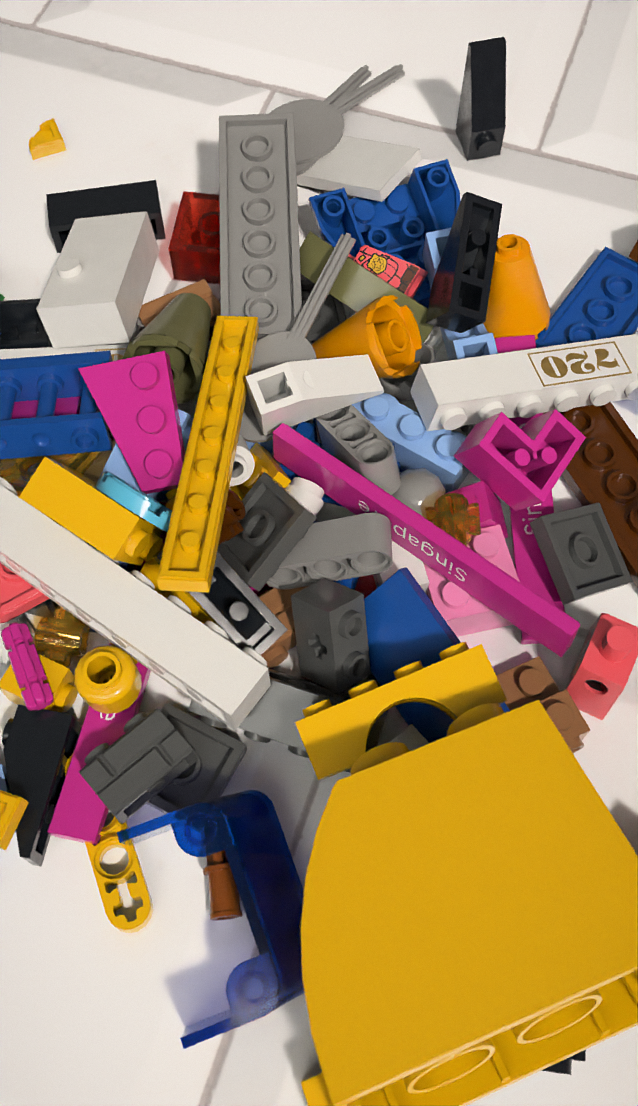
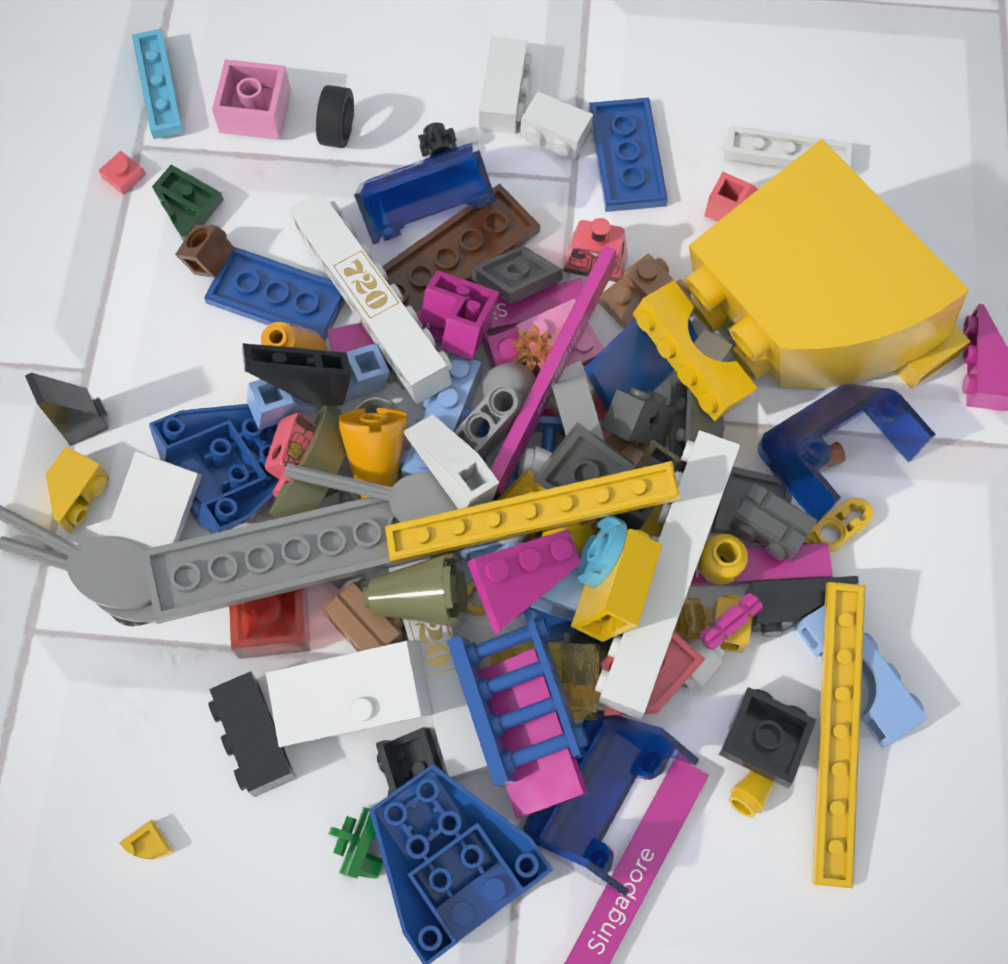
camera: 105 degrees left, 5 degrees up
none -> yellow slope [45,446,110,533]

